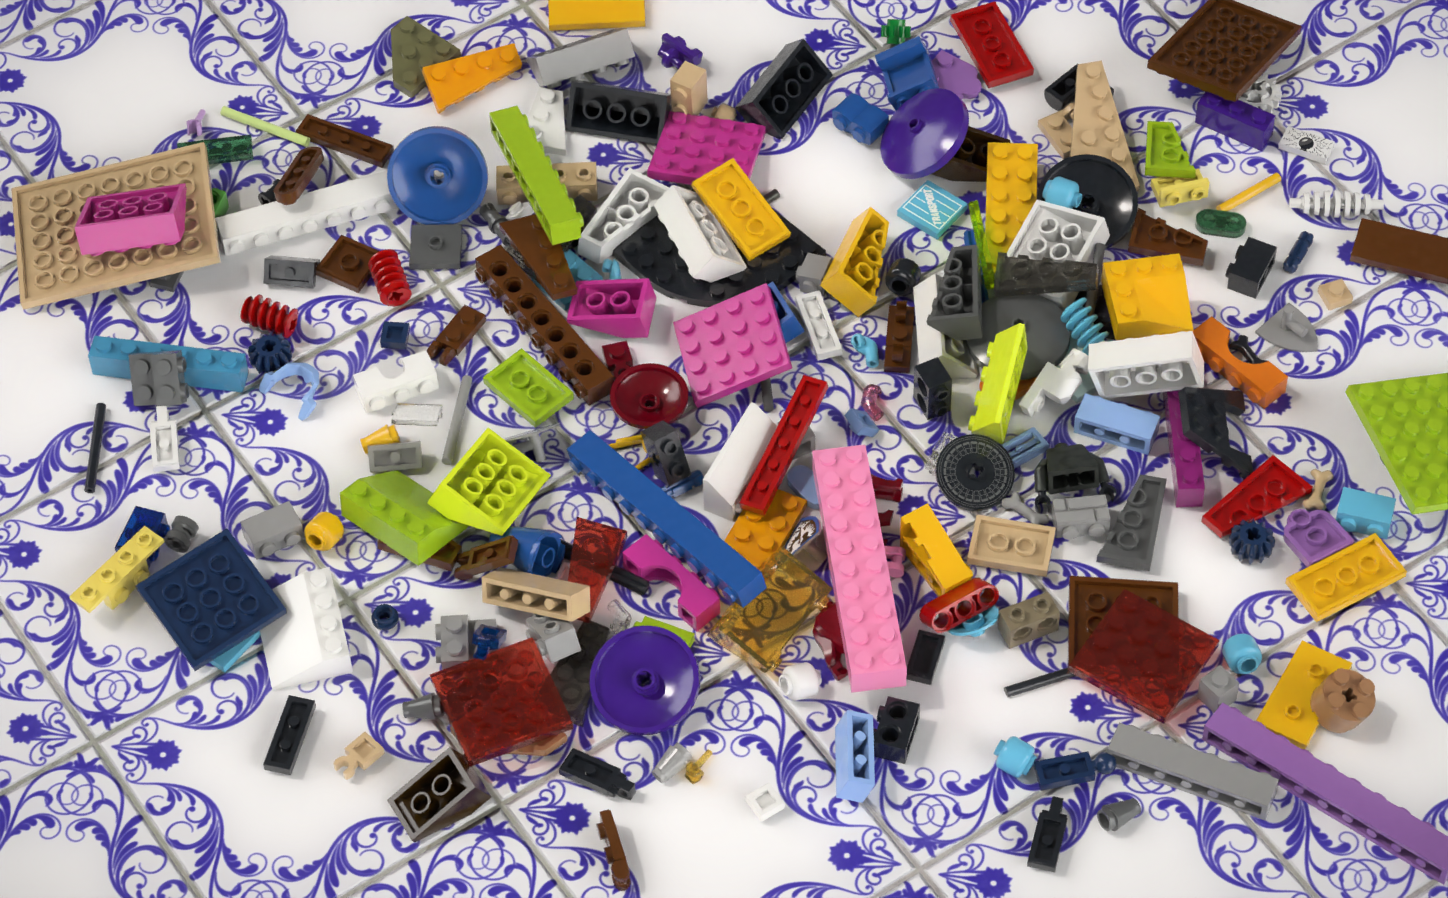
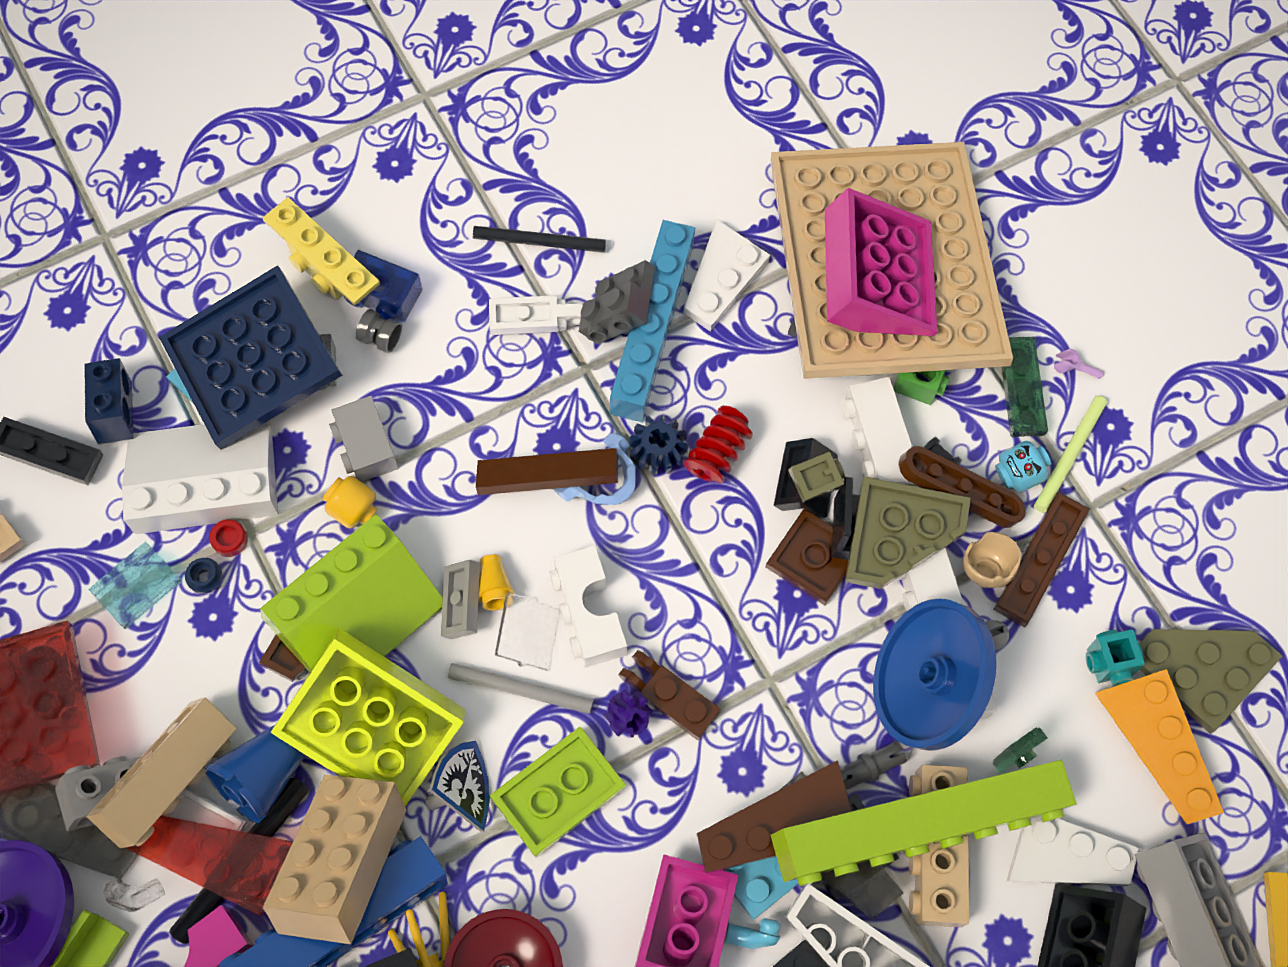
camera: 90 degrees right, 15 degrees up
red piece [368,249,412,307] -> none
dark blue plate [380,321,410,350] -> none
dark grey cone [402,693,445,720] -> none
dark grey plate [409,224,462,270] -> none
light grey plate [435,614,497,674] -> none
reddish brown hinge [454,535,519,580] -> none
clear blue plate [472,624,507,660] -> none
reddish brown brick [474,245,614,406] -> none
white plate [506,201,534,221] -> none
dark red plate [602,340,633,381] -> none
none -> dark blue brick [84,358,134,444]
none -> clear light blue plate [88,541,182,629]
none -> red tile [209,519,248,557]
none -> tan brick [263,774,407,944]
none -> reddish brown tile [475,448,618,495]
none -> dark purple gear [603,689,653,738]
none -> white wing [683,219,770,332]
none -> olive bracket [789,451,845,502]
none -> black panel [831,476,859,560]
none -> olive plate [845,476,971,589]
none -> tan hair [963,532,1022,588]
none -> clear green plate [993,727,1048,773]
none -> medium azure head [995,441,1051,492]
none -> teal brick [1086,629,1145,686]

